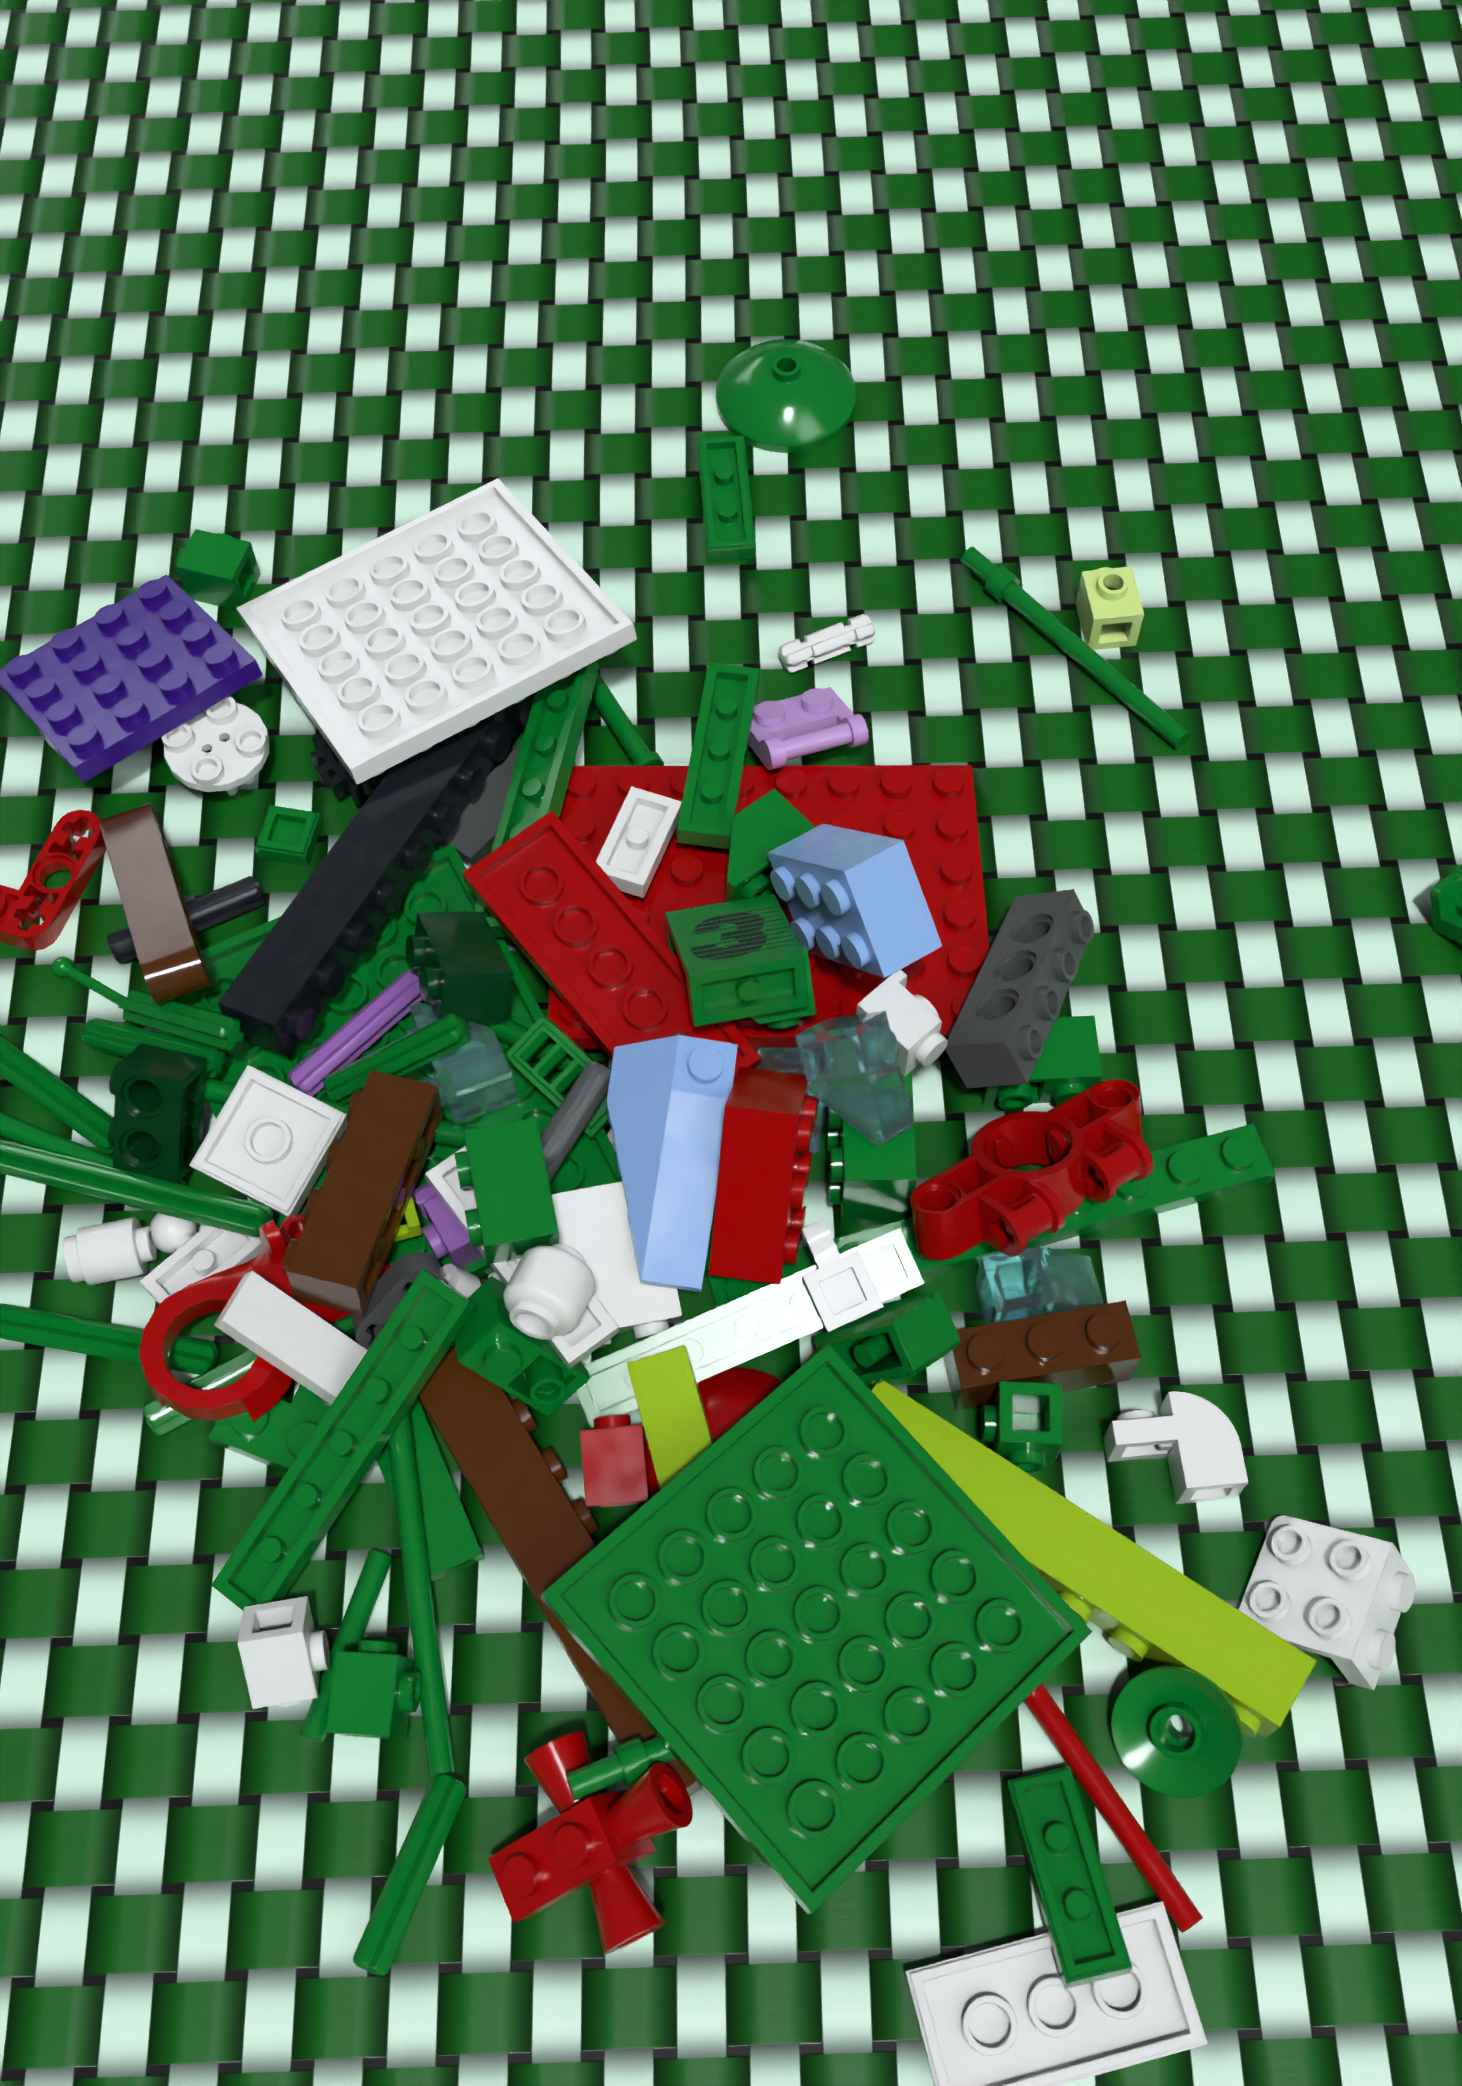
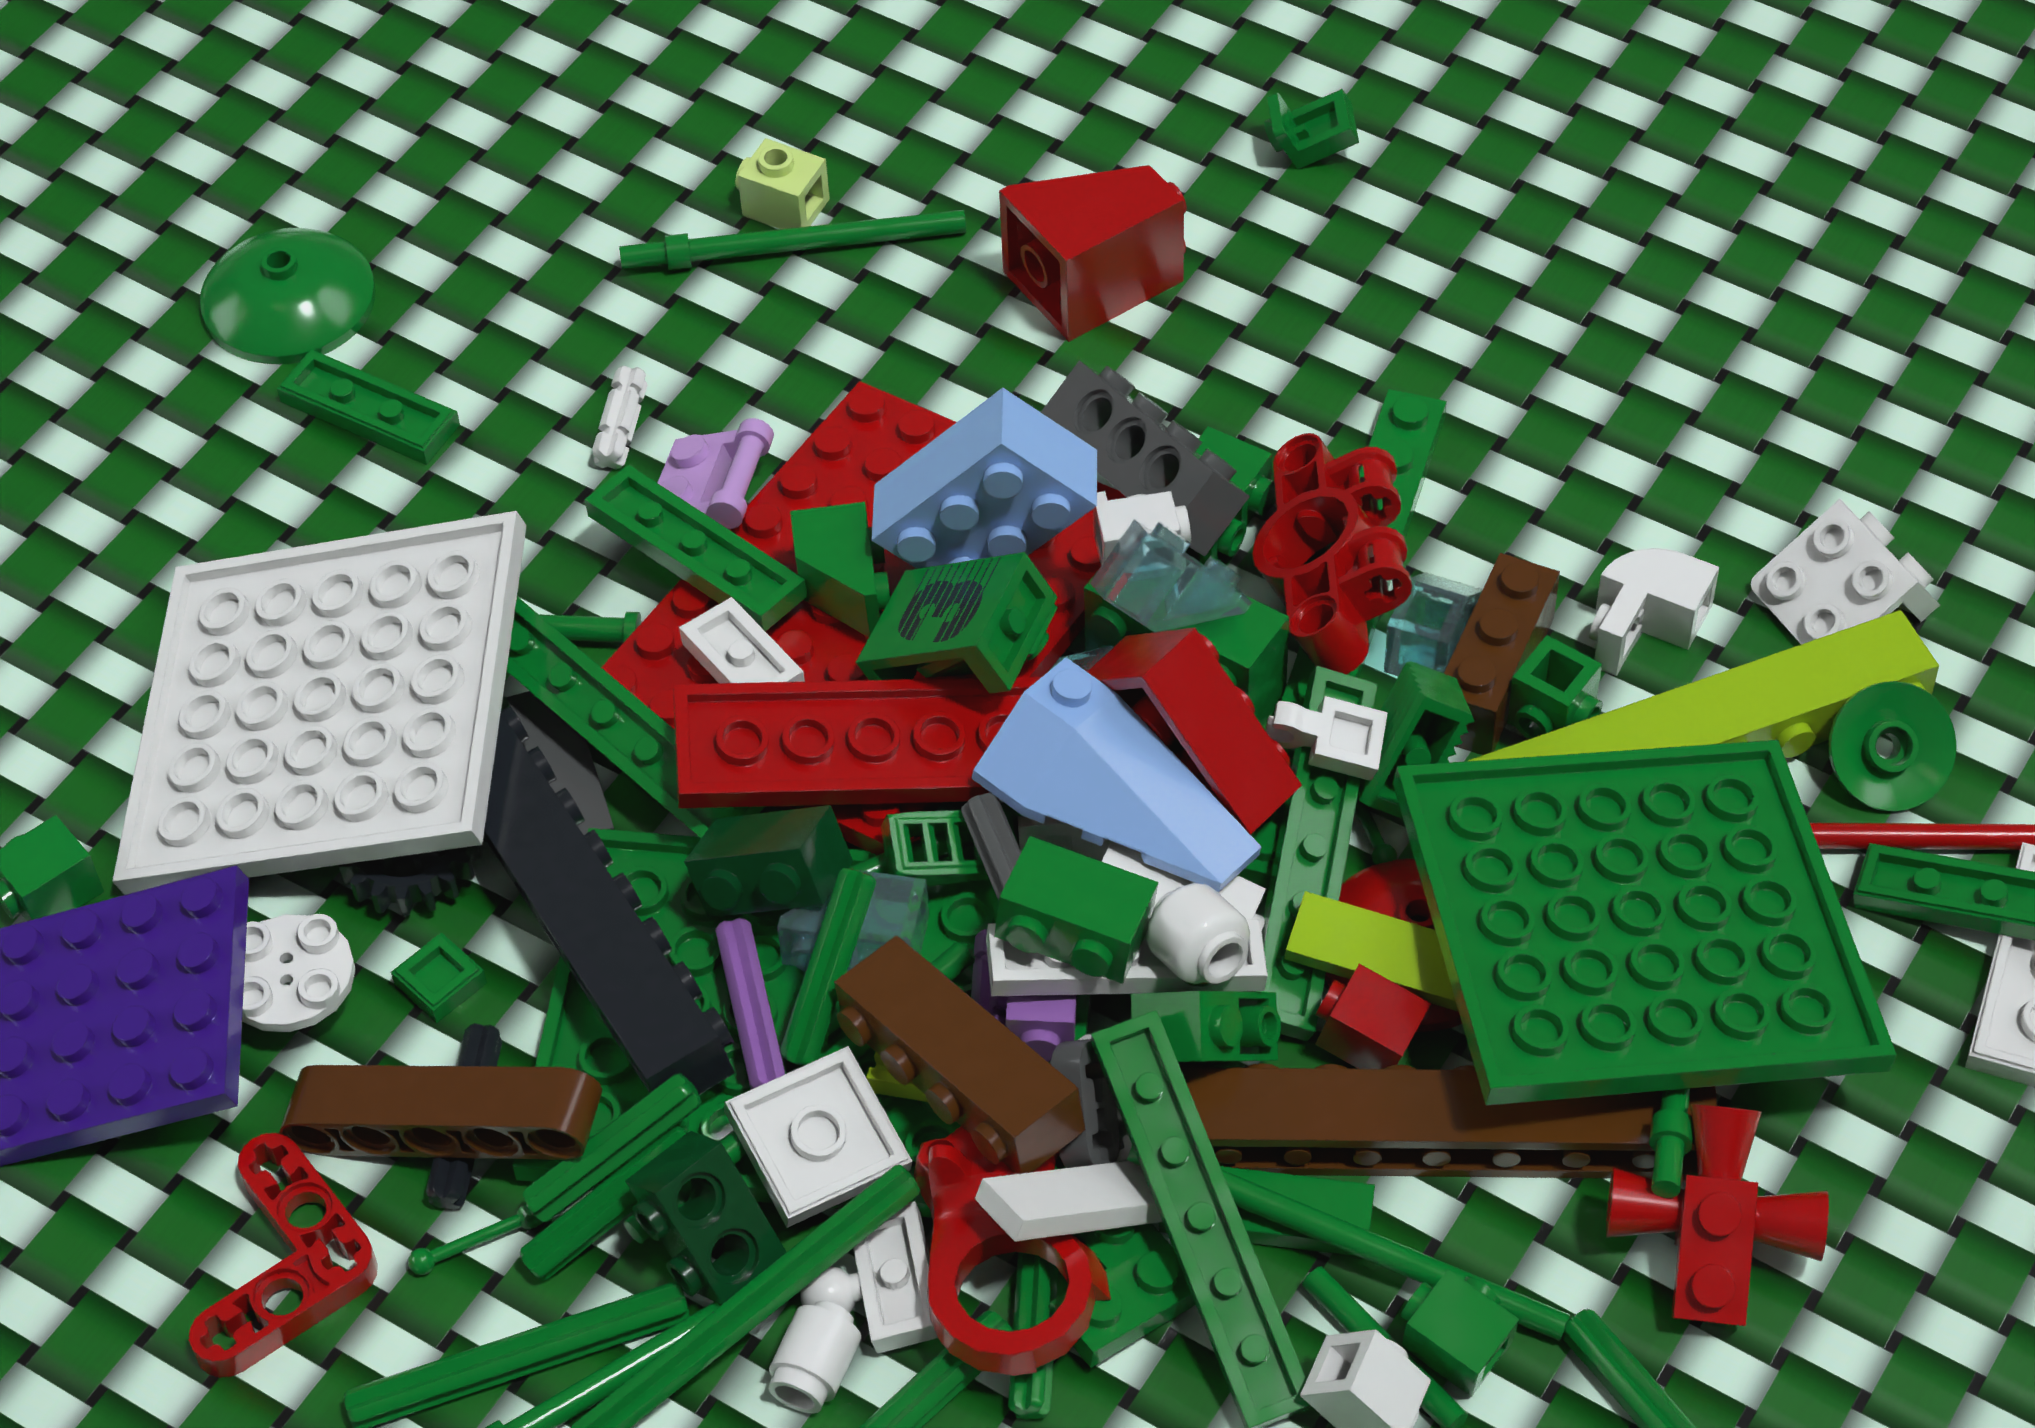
camera: 55 degrees left, 10 degrees down
none -> red slope [999,165,1187,342]

